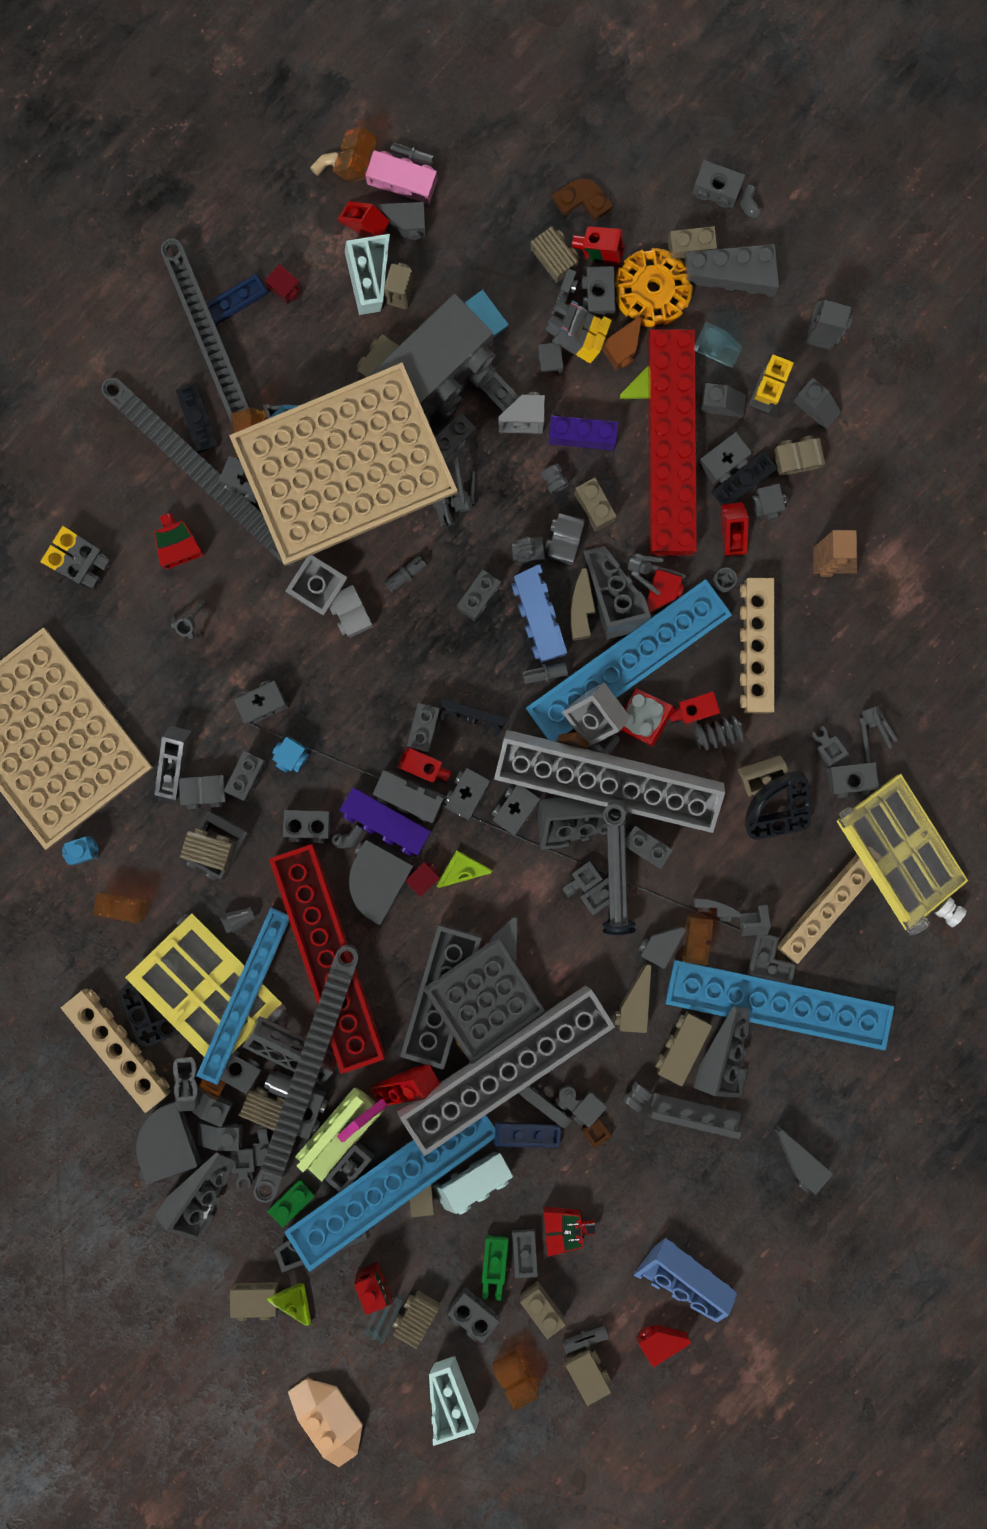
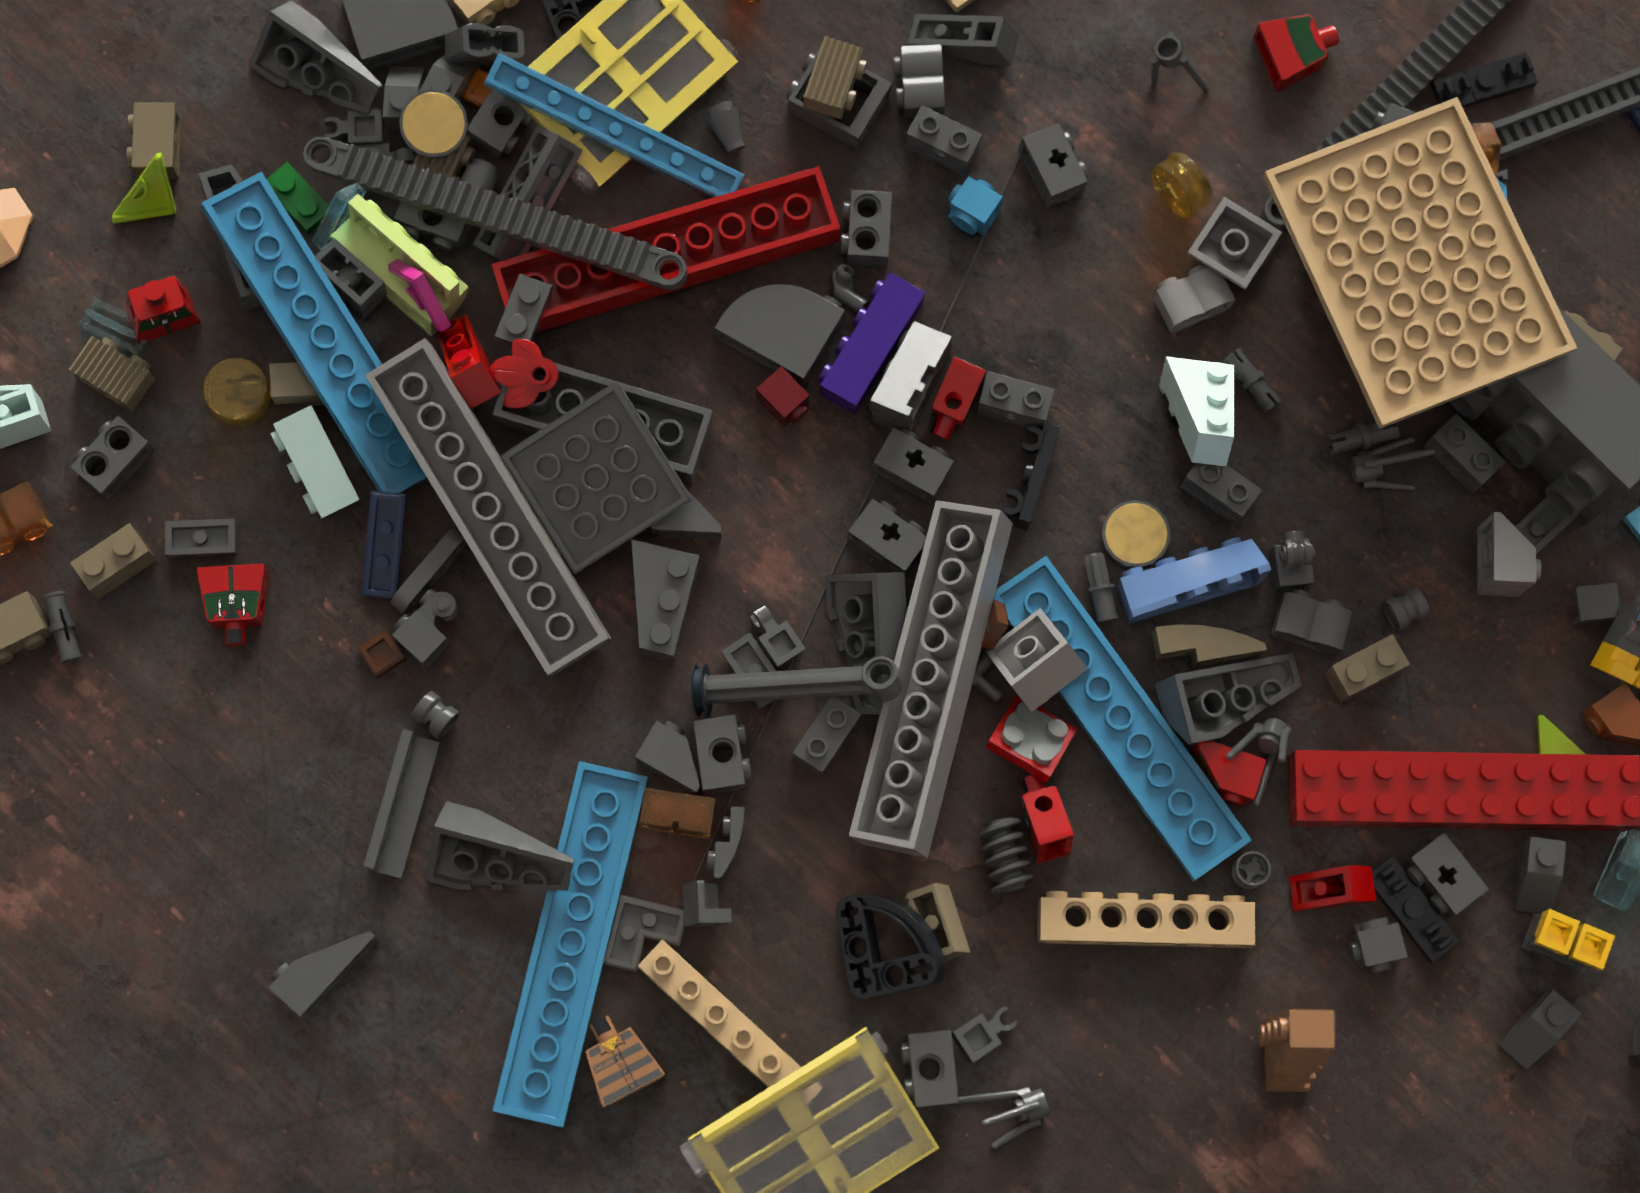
camera: 85 degrees right, 10 degrees down
lime tile [437,850,493,888] -> none
green hinge [482,1235,508,1301] -> none
dark purple brick [548,416,618,451] -> none
dark tan slope [614,963,651,1033] -> none
medium blue wedge [634,1238,738,1322] -> none
red slope [636,1324,692,1367] -> none
dark tan brick [655,1011,712,1086] -> none
dark tan brick [773,436,825,476] -> none
none -> clear yellow head [203,358,271,426]
none -> clear light blue tile [311,182,367,250]
none -> pearl gold tile [399,89,468,158]
none -> red plate [489,339,559,408]
none -> dark grey plate [494,274,553,346]
none -> torso [585,1016,666,1108]
none -> dark grey wedge [631,539,700,664]
none -> dark grey brick [693,715,752,796]
none -> pearl gold tile [1101,500,1171,569]
none -> clear yellow head [1151,152,1213,218]
none -> light aqua wedge [1159,356,1234,466]

